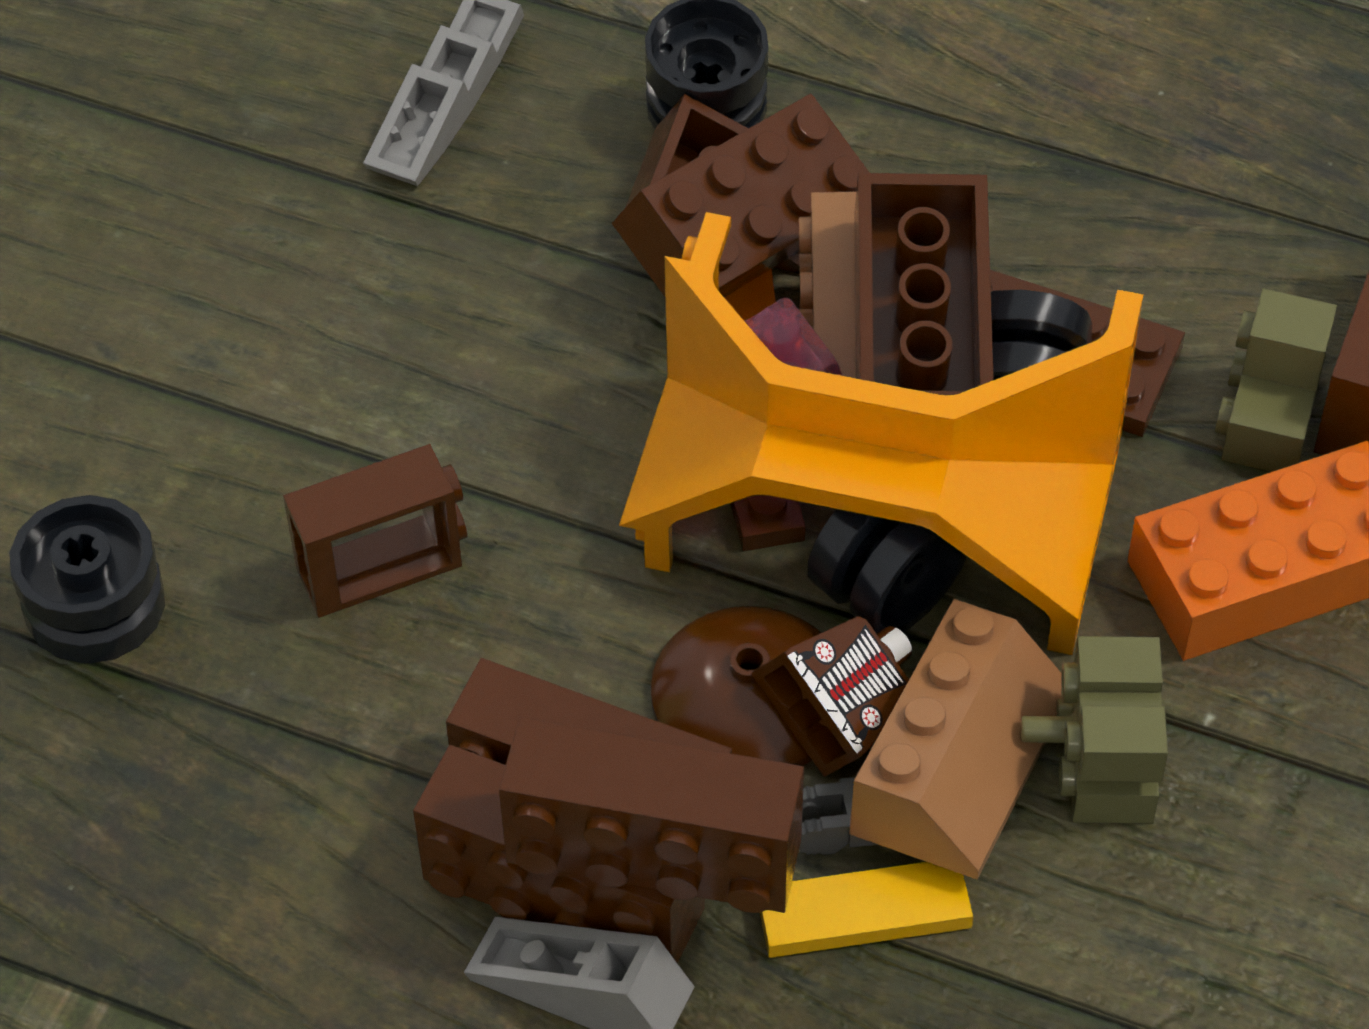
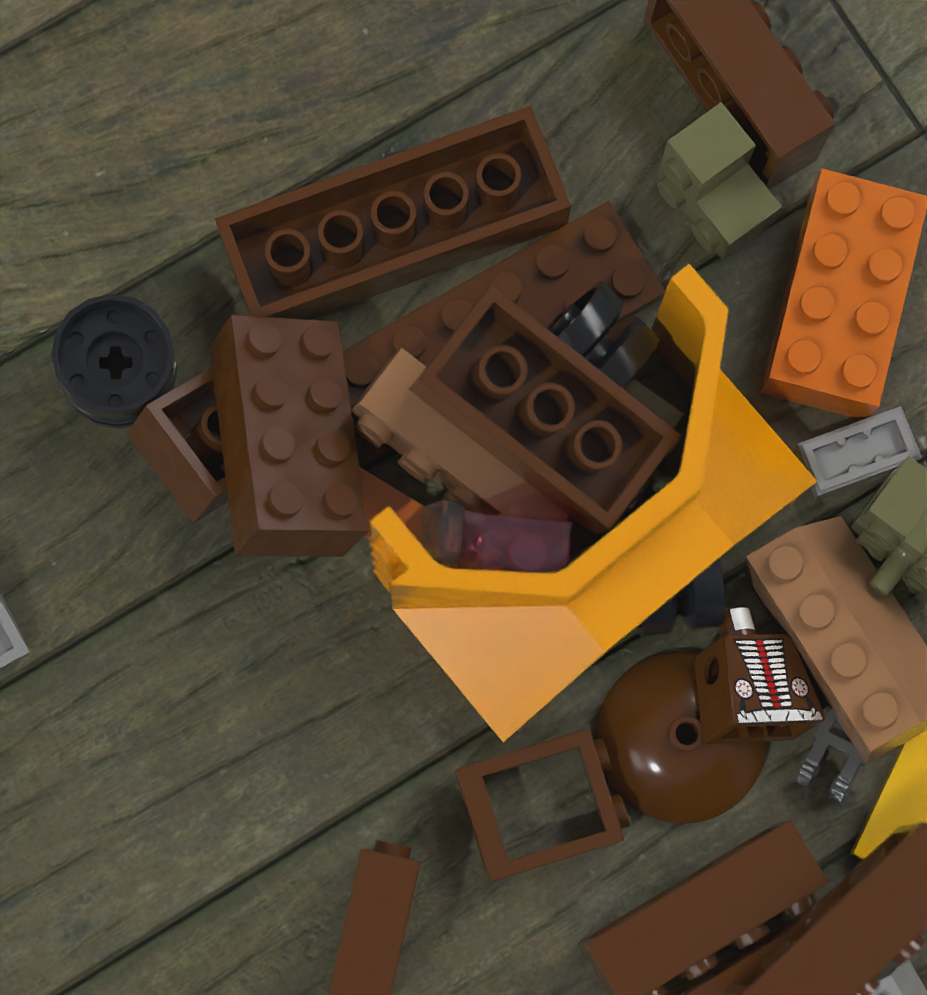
camera: 60 degrees left, 25 degrees up
none -> reddish brown brick [215,106,571,320]
none -> reddish brown window [455,728,630,883]
none -> light grey plate [795,406,922,499]

